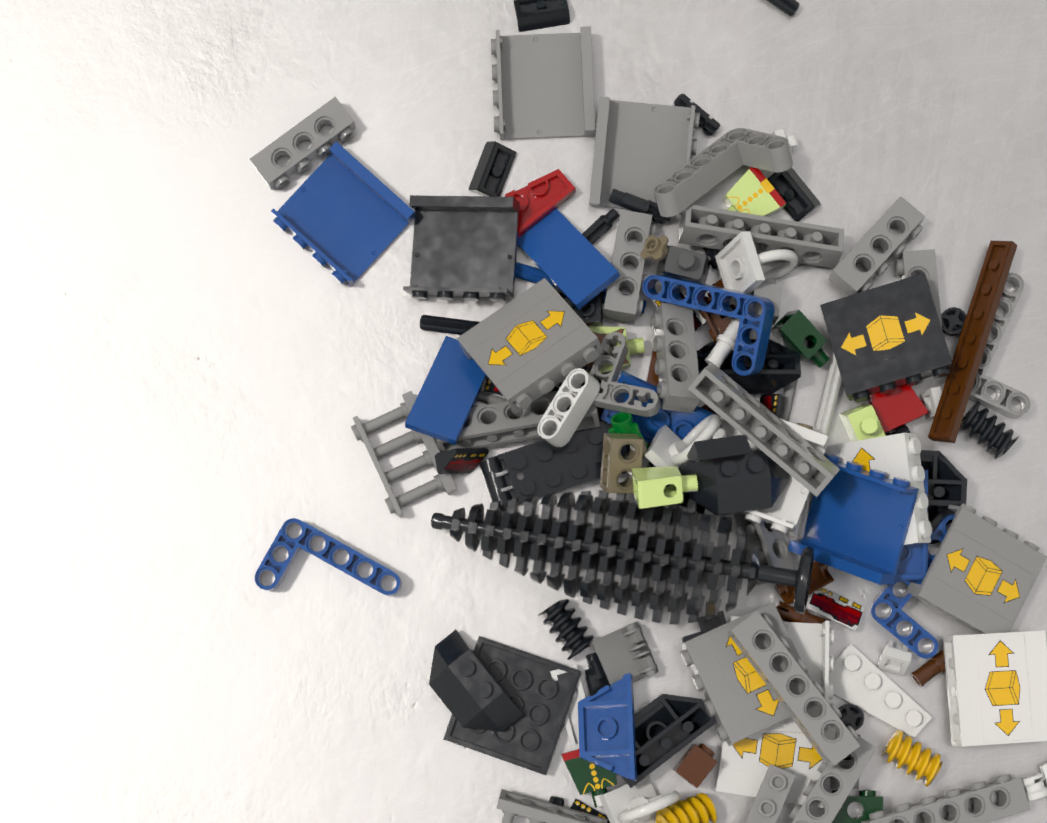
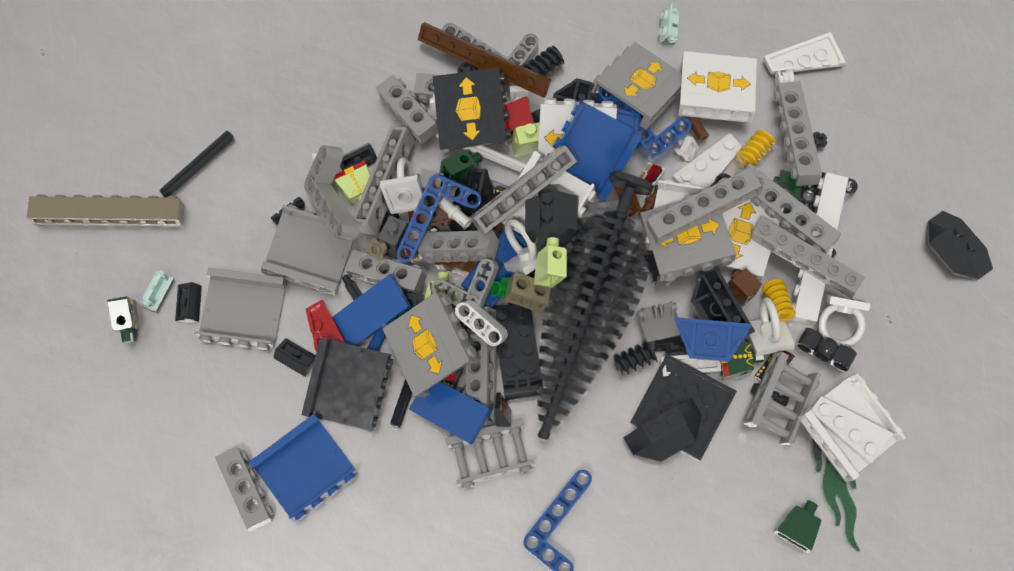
camera: 80 degrees left, 10 degrees down
black piece [609,188,671,224] -> none

